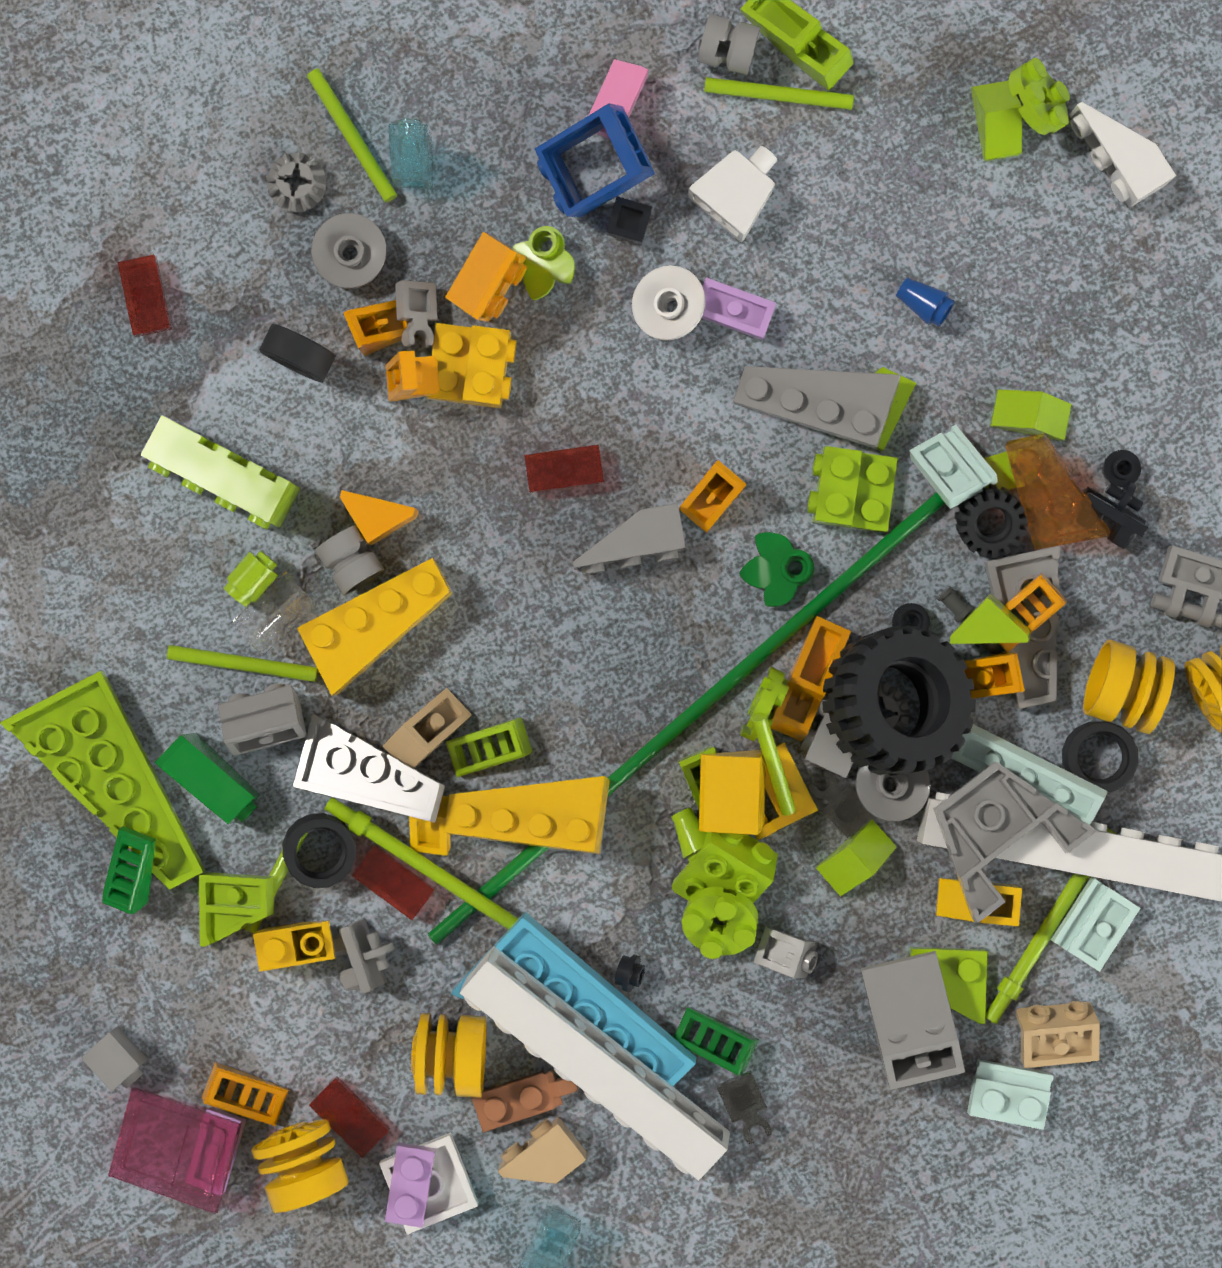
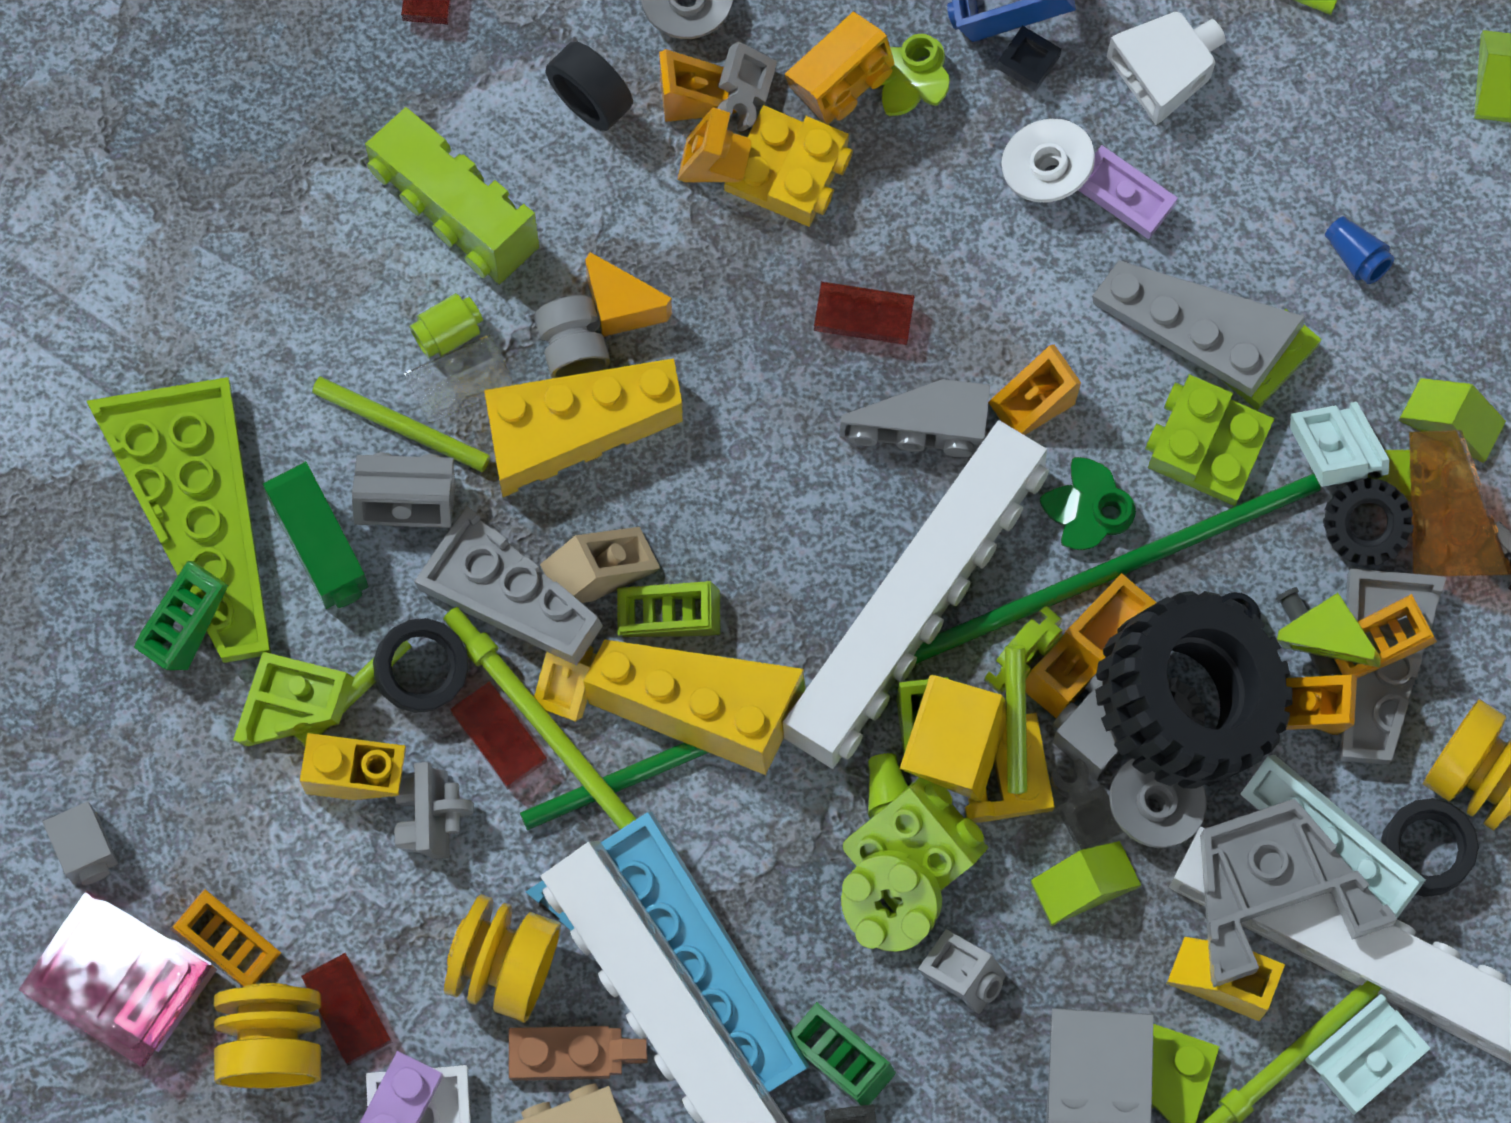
camera: 15 degrees right, 15 degrees down
black plate [615,954,645,992] -> none
none -> white brick [783,420,1049,769]

